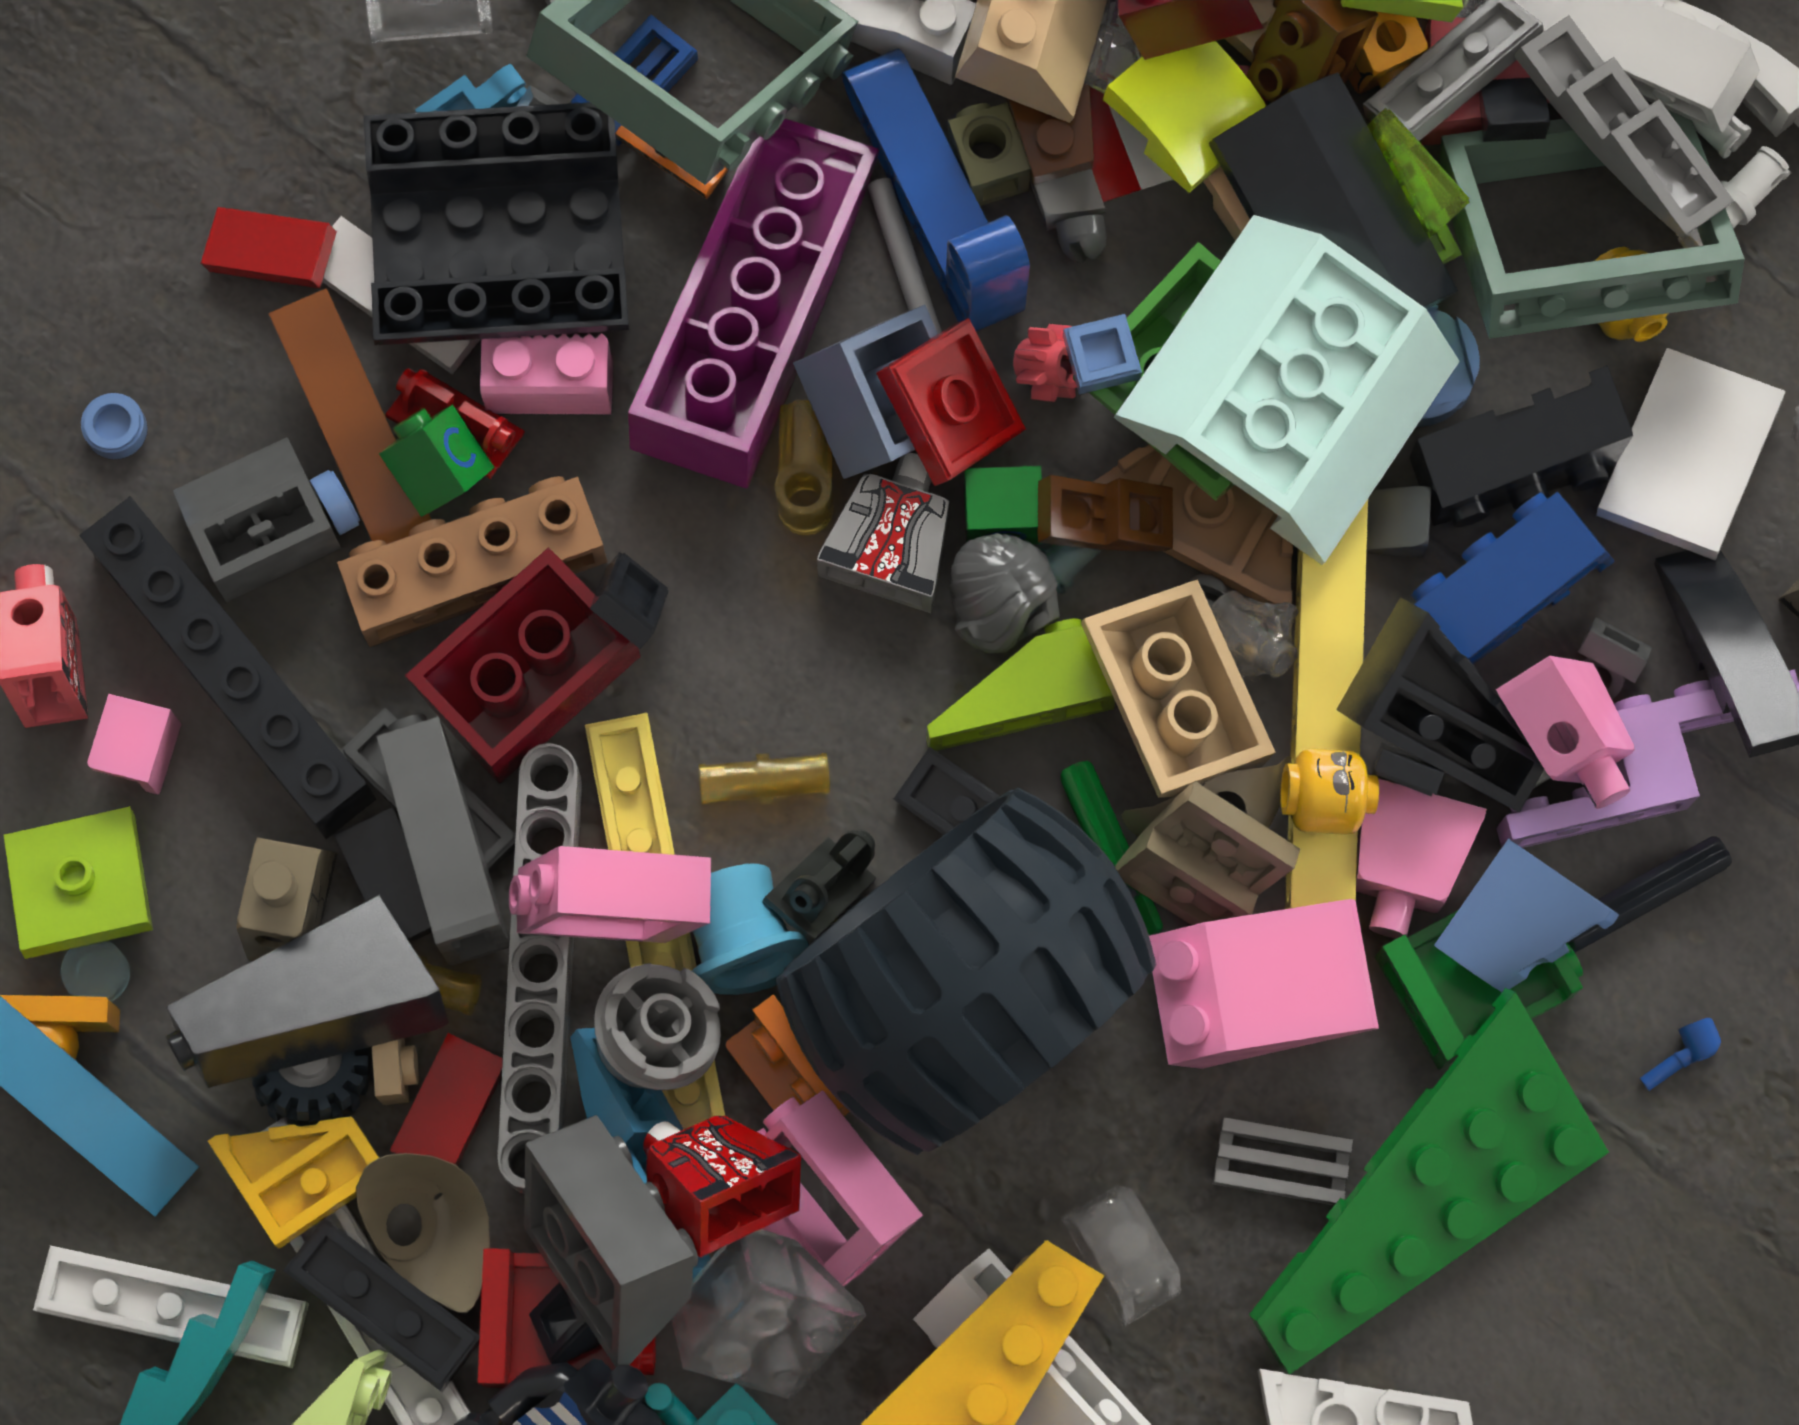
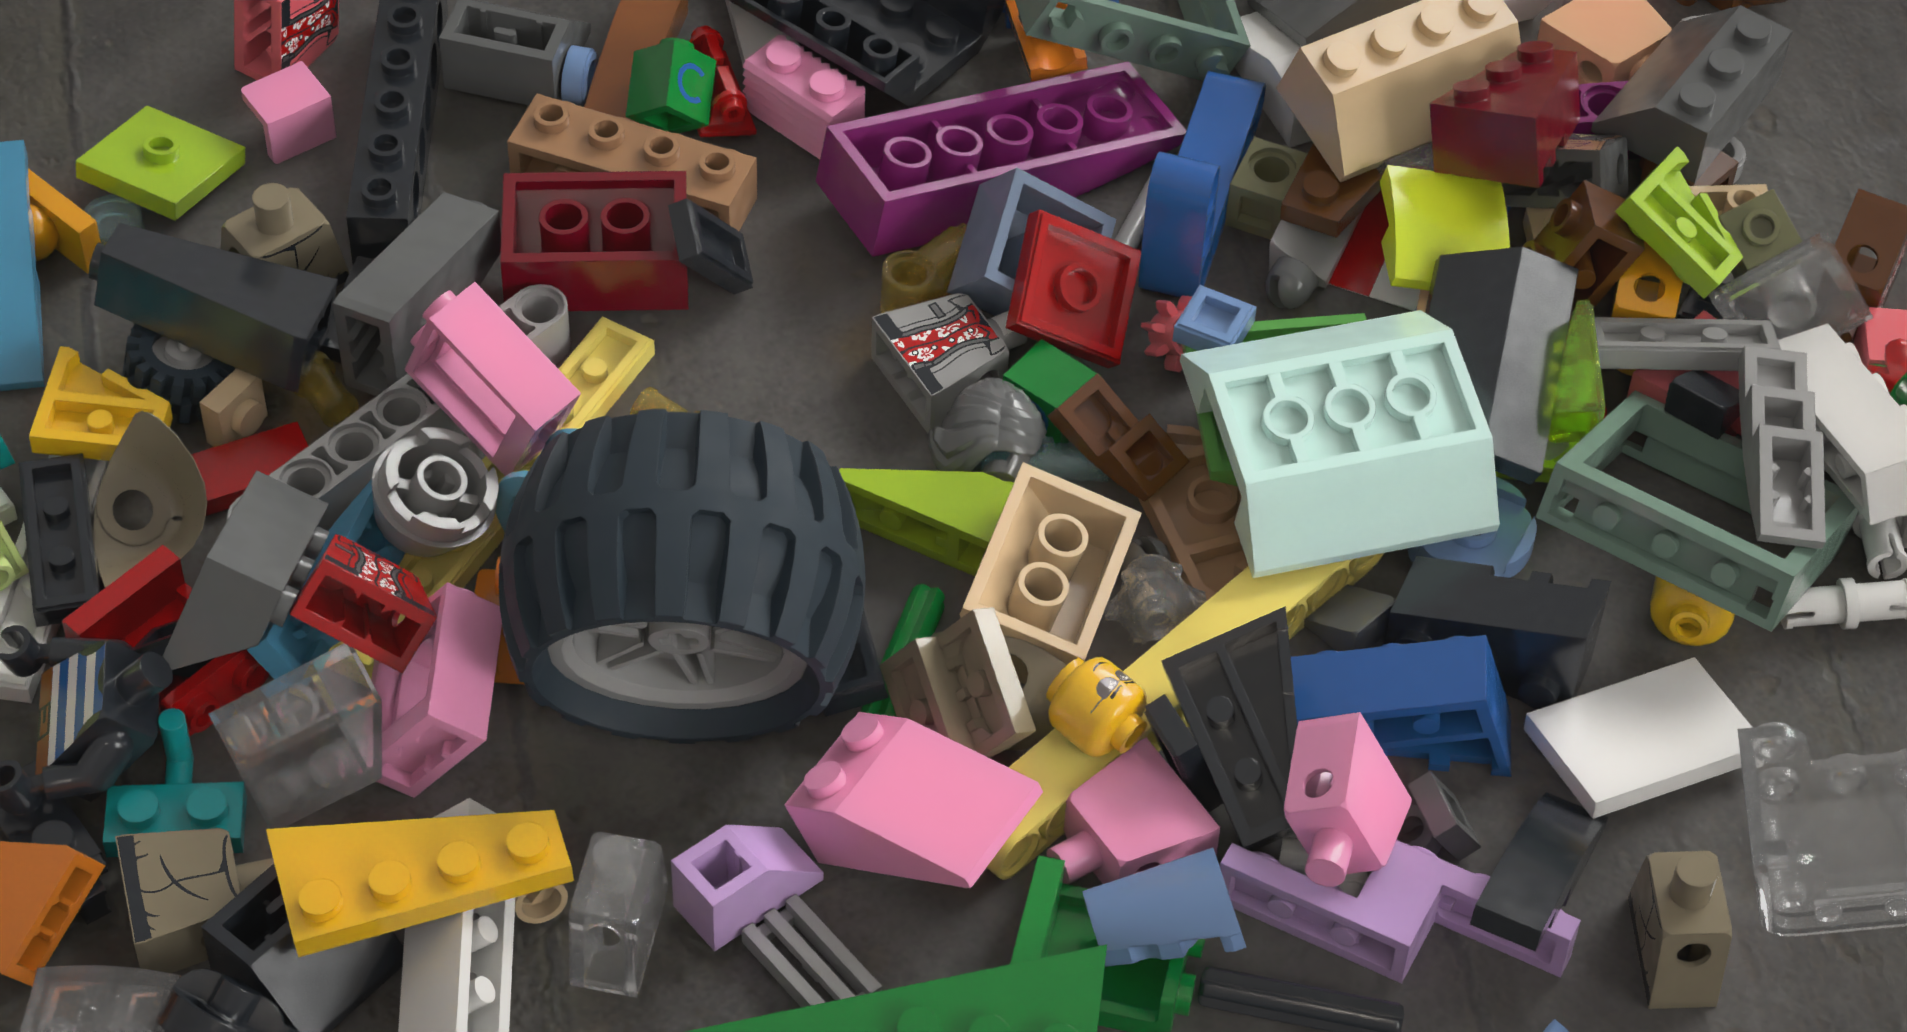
camera: 40 degrees right, 25 degrees down
none -> lavender slope [671,825,824,952]

